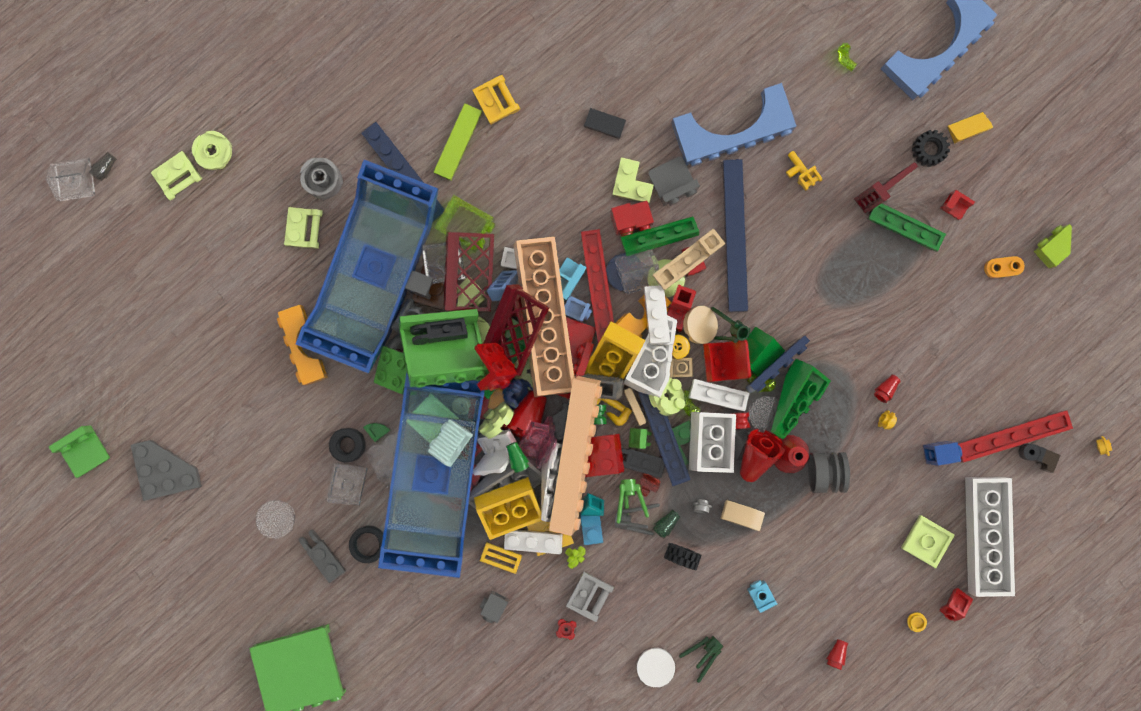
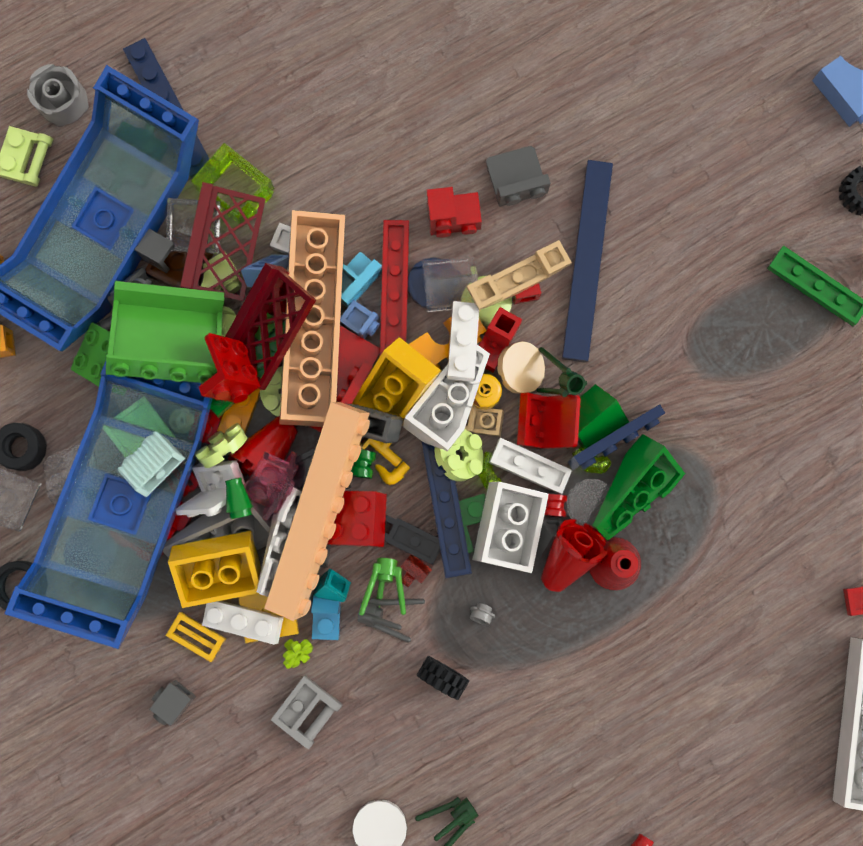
camera: 15 degrees right, 5 degrees down
green tile [363,423,391,442] -> none
black hinge [410,318,468,345] -> none
lime tile [434,103,482,181] -> none
yellow plate [473,75,520,125] -> none
dark blue hair [502,379,533,409] -> none
red plate [556,619,577,640] -> none
black tile [584,108,626,139] -> none
yellowish green plate [612,158,654,204] -> none
green plate [620,216,699,257] -> none
tan tile [623,388,646,426] -> none
bright green tile [629,428,652,449] -> none
clear green cone [653,510,680,539] -> none
medium blue arch [671,83,796,166] -> none
tan slope [720,500,765,531] -> none
medium azure brick [747,580,777,613] -> none
yellow arm [786,151,822,191] -> none
dark grey wheel [808,452,850,493] -> none
clear neon green arm [837,43,857,72] -> none
dark red fence [854,162,918,214] -> none
red cone [874,374,901,403] -> none
yellow plate [878,410,897,430] -> none
yellowish green plate [901,515,955,568] -> none
yellow plate [907,612,927,632] -> none
blue brick [923,441,962,466] -> none
red bracket [939,588,973,621] -> none

